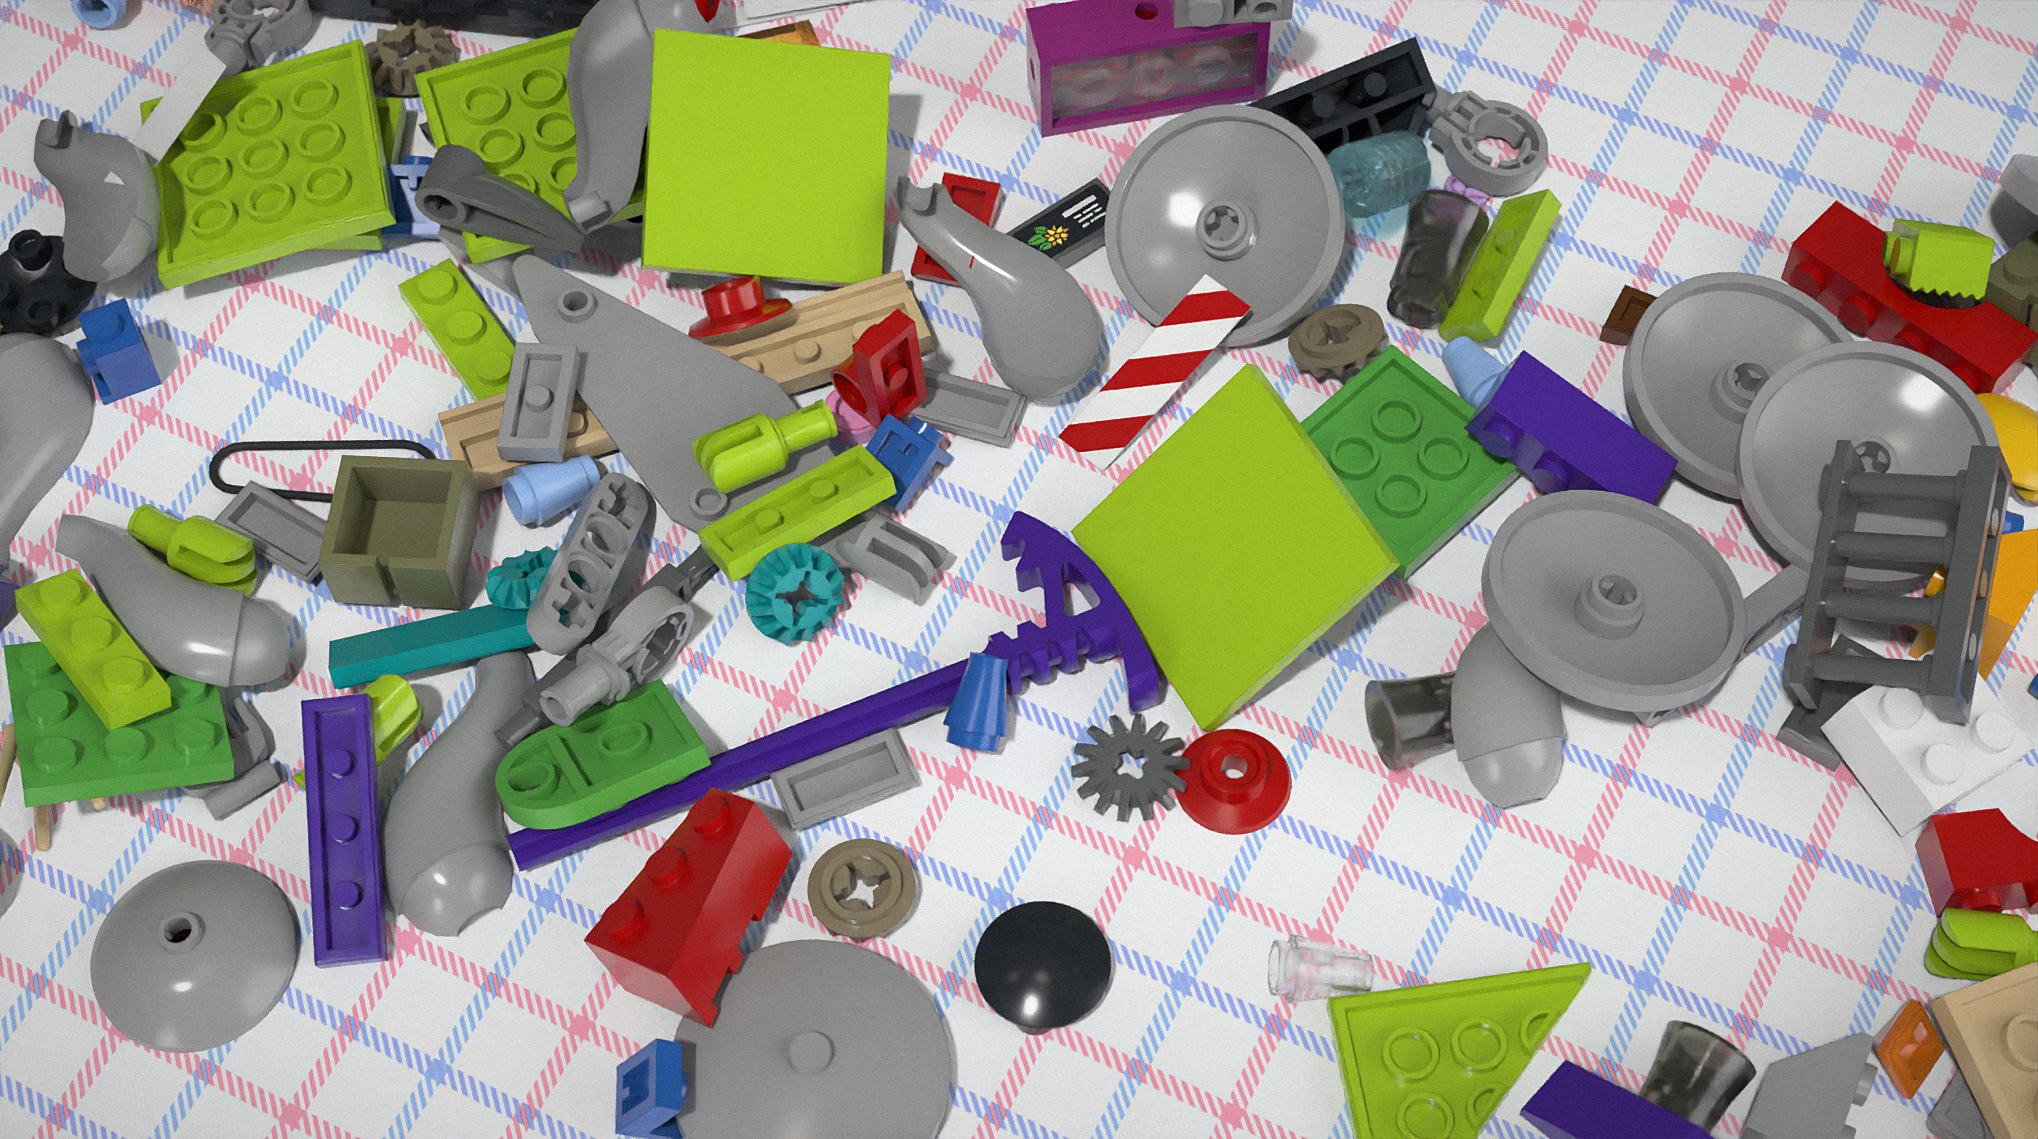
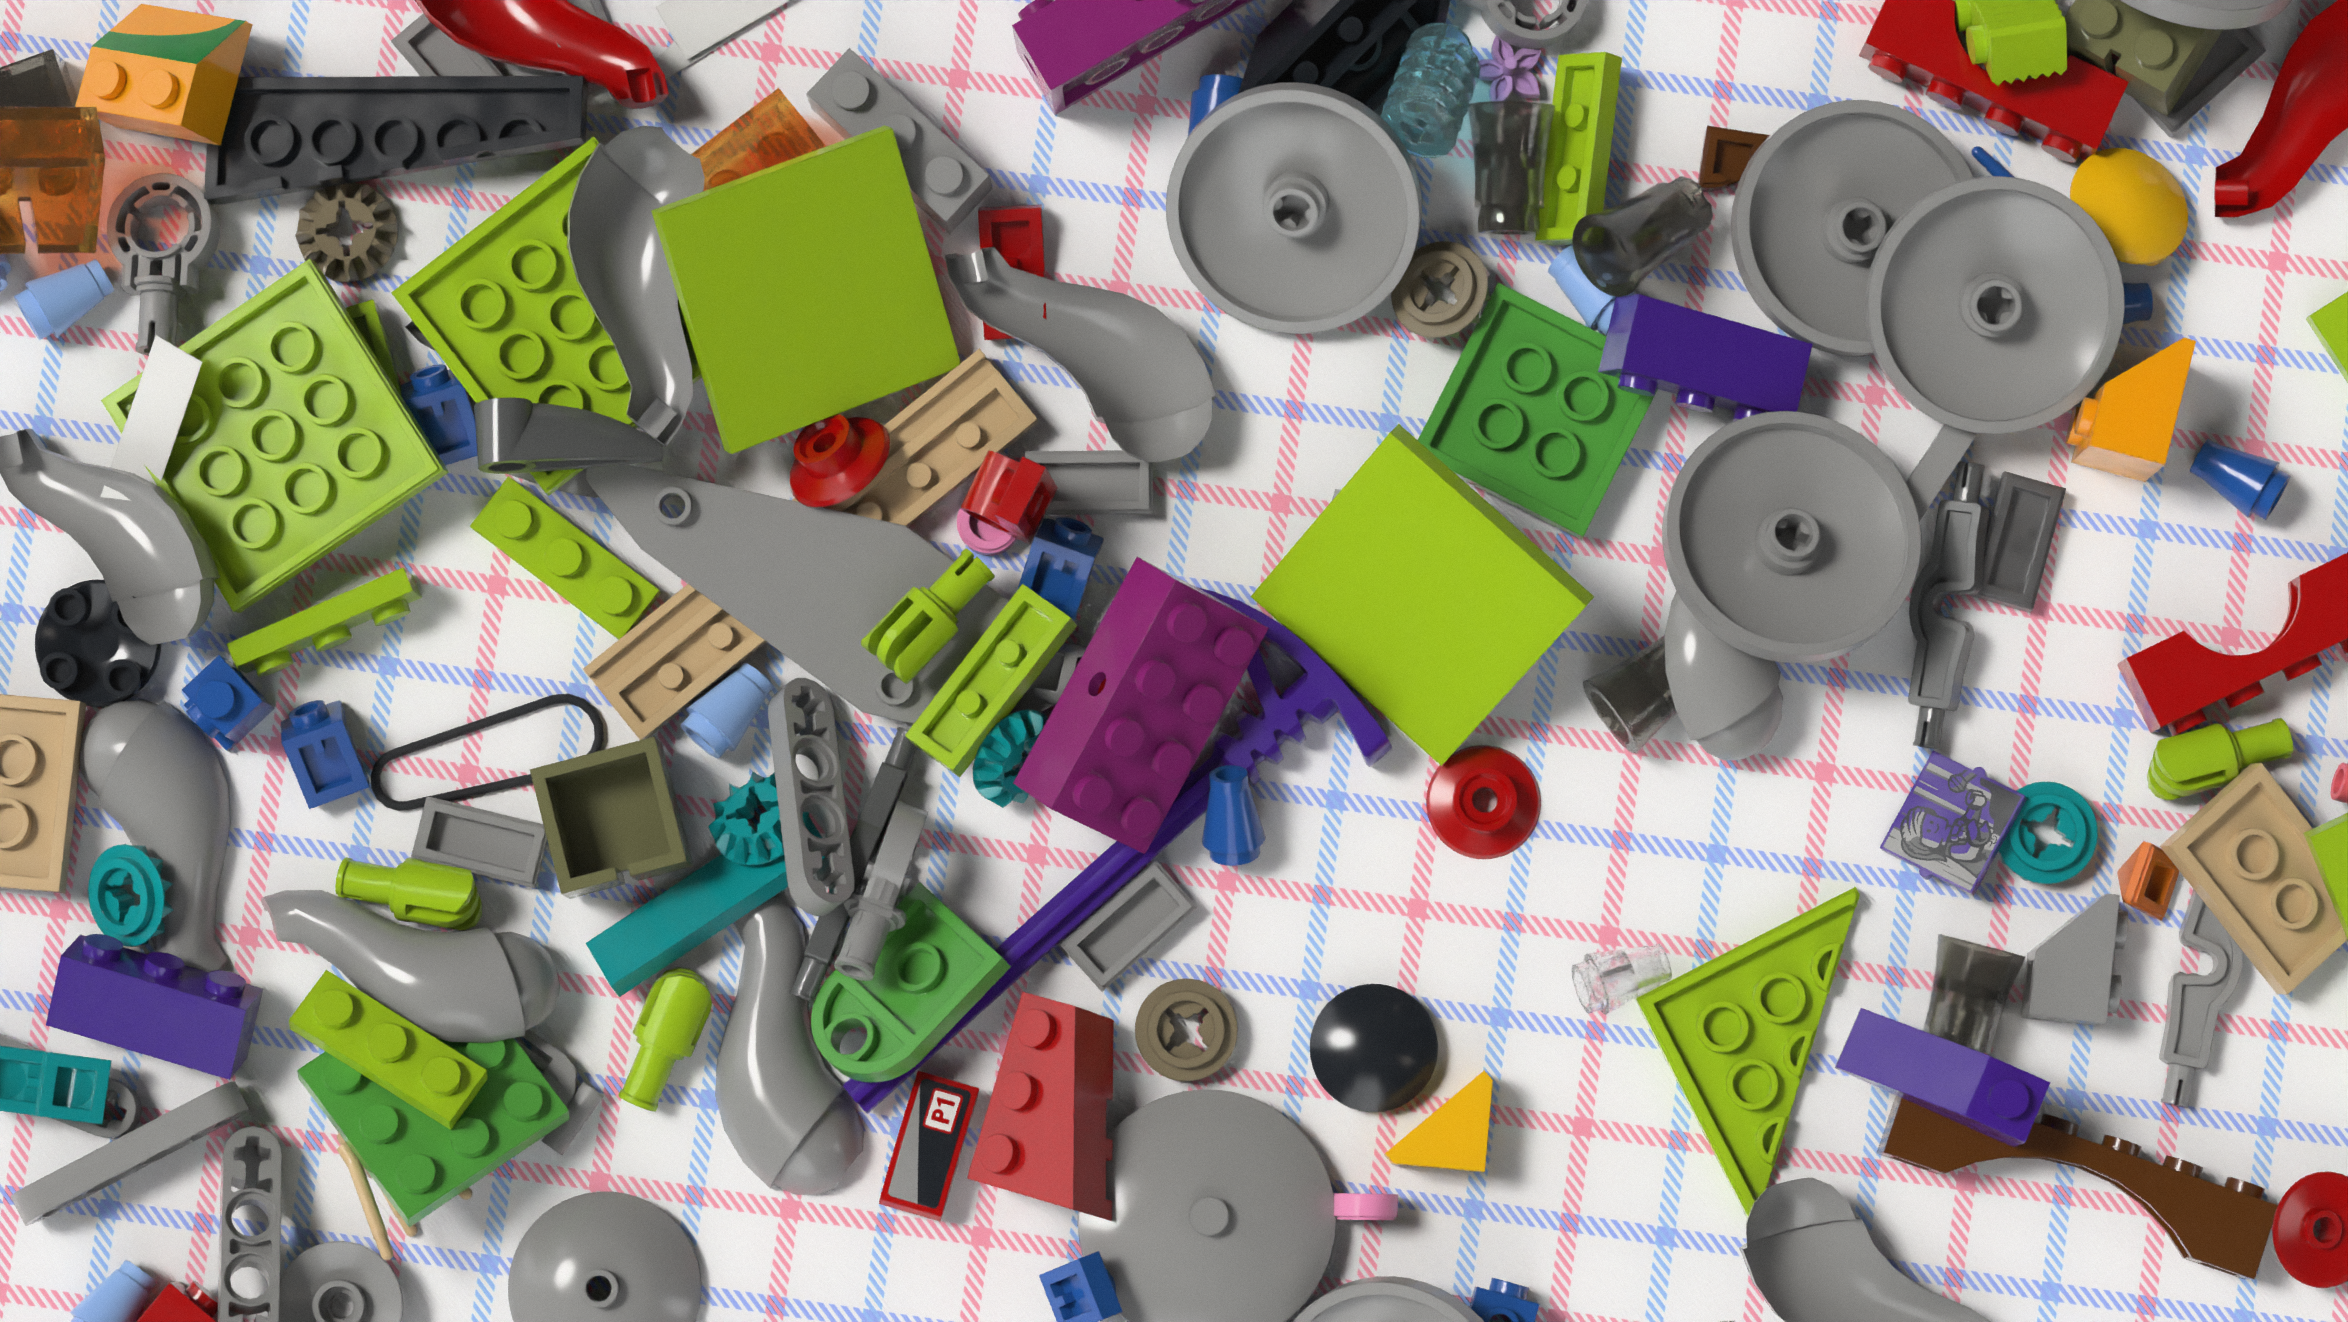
camera: 15 degrees left, 25 degrees up
dark purple tile [301,693,388,969] -> none
light grey plate [496,342,581,463] -> none
tile [1005,177,1111,269] -> none
sticker [1058,274,1252,471] -> none
dark grey gear [1071,713,1190,822] -> none
dark grey fence [1784,440,2012,723] -> none
white brick [1820,648,2035,837] -> none
none -> light blue cone [14,258,114,340]
none -> lime plate [226,567,422,677]
none -> blue bracket [281,700,370,809]
none -> light grey brick [806,48,993,234]
none -> slope [879,1071,980,1222]
none -> magenta brick [1013,557,1269,854]
none -> bright pink tile [1334,1193,1398,1220]
none -> yellow slope [1384,1070,1493,1173]
none -> clear smoke plant [1572,176,1713,297]
none -> piece [1879,750,2027,897]
none -> dark grey piece [1908,462,1990,750]
none -> teal gear [1999,782,2098,885]

